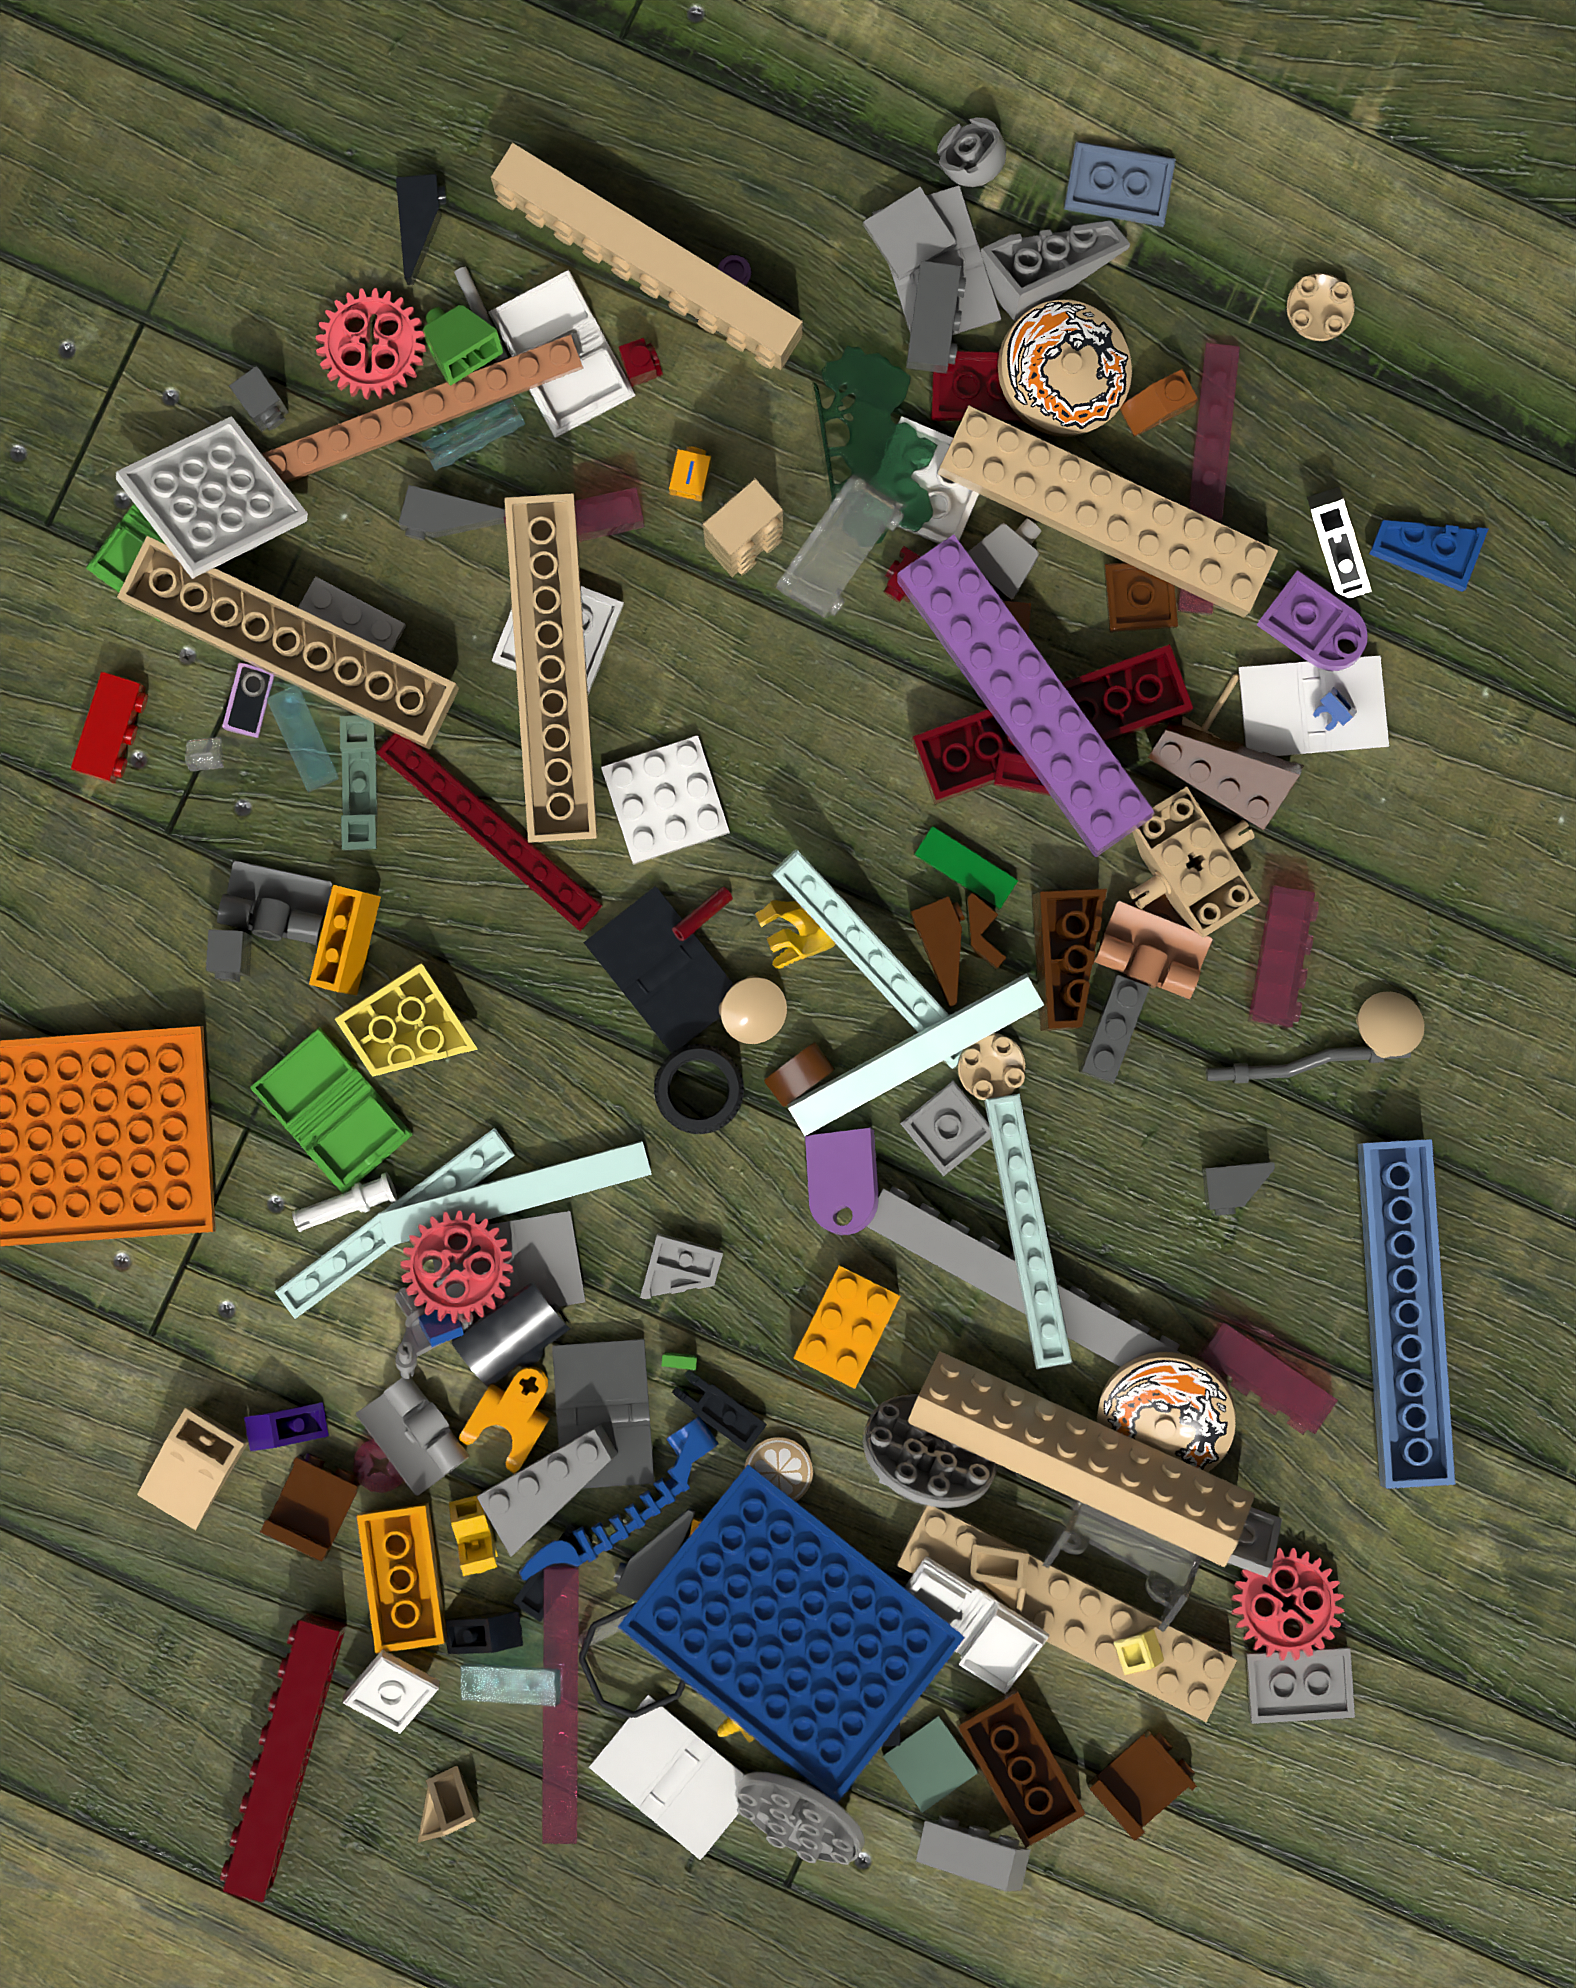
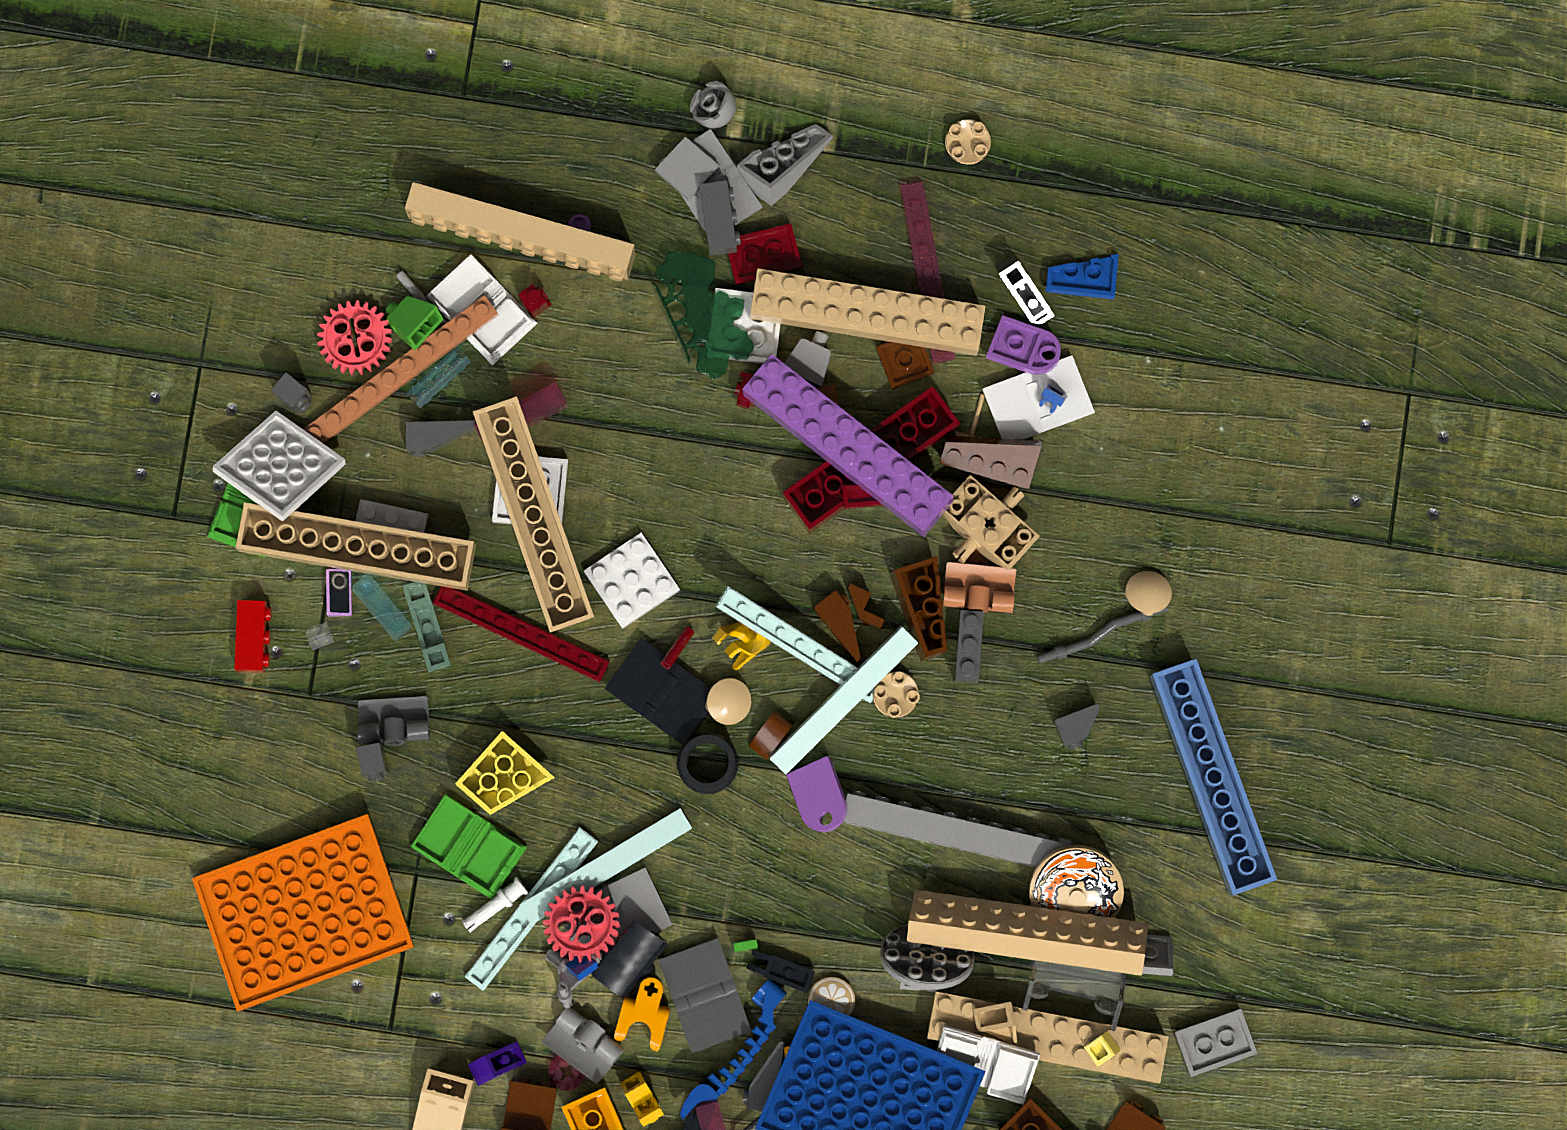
camera: 15 degrees left, 5 degrees down
light orange brick [309,885,381,996] -> none
black slope [396,174,447,286] -> none
light grey wedge [477,1424,618,1556] -> none
light grey wing [640,1233,724,1299] -> none
light orange brick [669,446,712,502] -> none
tan brick [703,479,783,577] -> none
clear windscreen [776,473,908,618] -> none
light orange brick [793,1265,901,1389] -> none
light grey tile [900,1081,991,1176] -> none
green tile [914,826,1018,910] -> none
light aqua tile [984,1094,1072,1369] -> none
dish [998,300,1132,437] -> none
sand blue tile [1064,141,1176,227] -> none
dark orange slope [1119,369,1198,437] -> none
clear pink brick [1198,1321,1338,1435] -> none
coral gear [1231,1548,1344,1661] -> none
clear pink brick [1248,886,1319,1029] -> none

